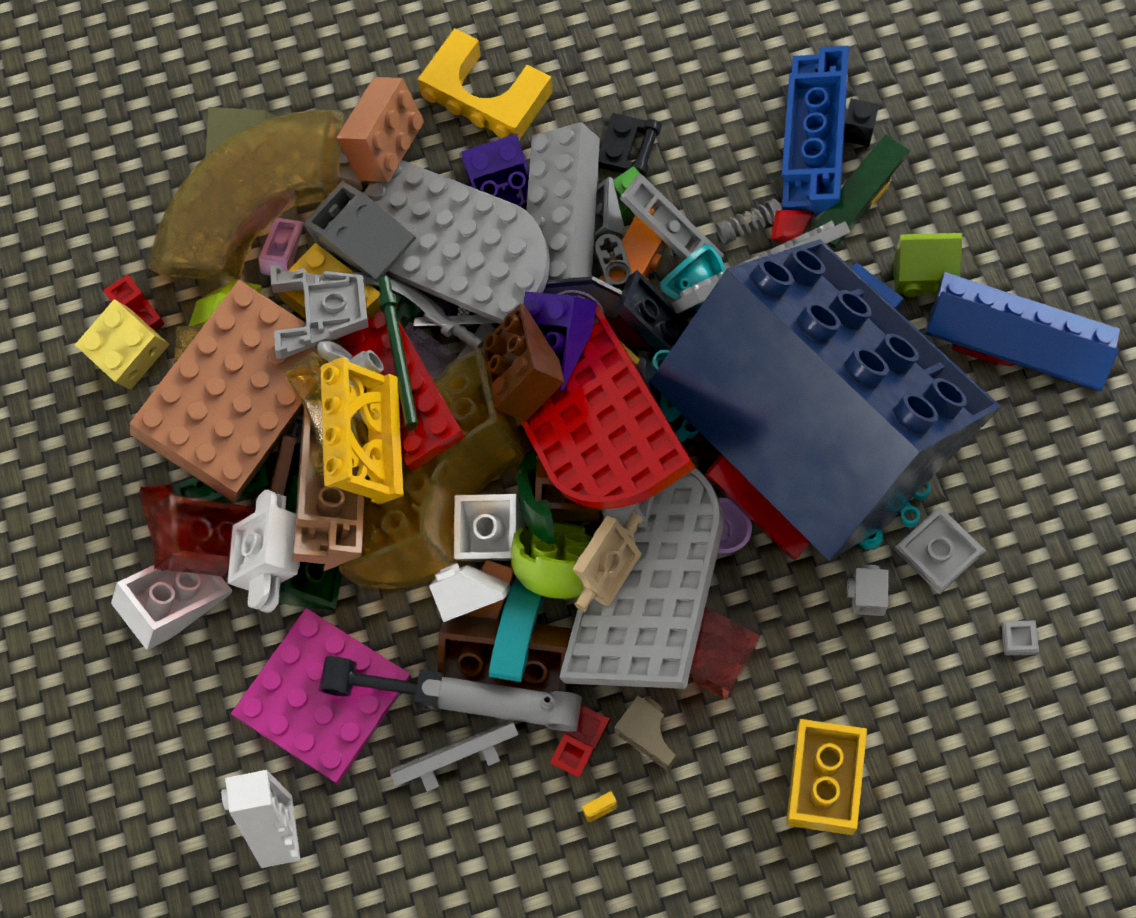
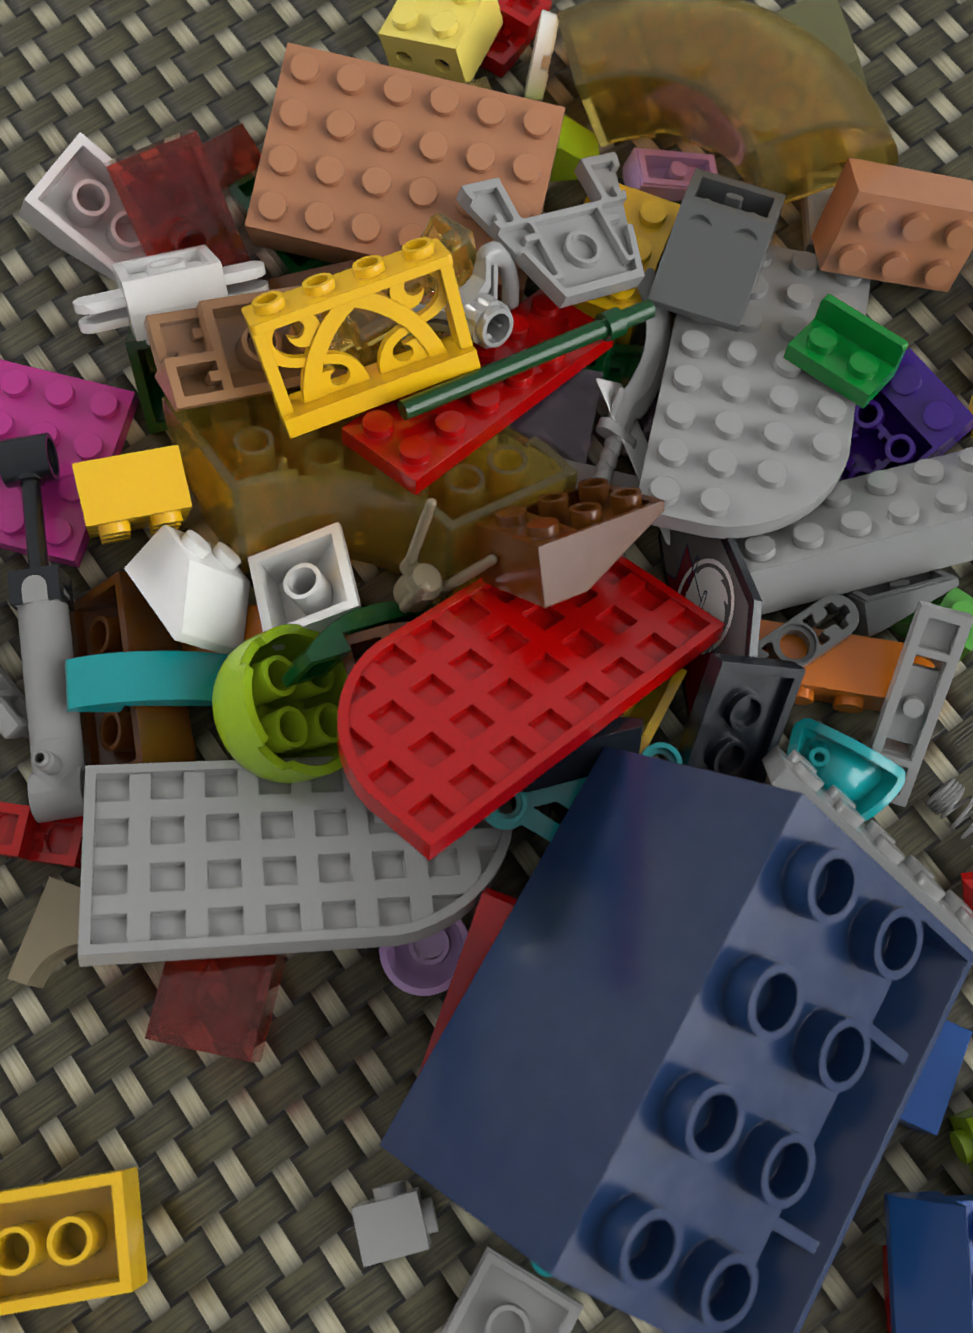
camera: 65 degrees right, 5 degrees up
dark purple slope [523,292,597,391] -> none
tan plate [573,513,643,612] -> none
none -> yellow brick [72,445,192,545]
none -> dark tan plant [393,498,497,613]
none -> white tile [524,10,559,102]
none -> green bracket [783,294,908,408]

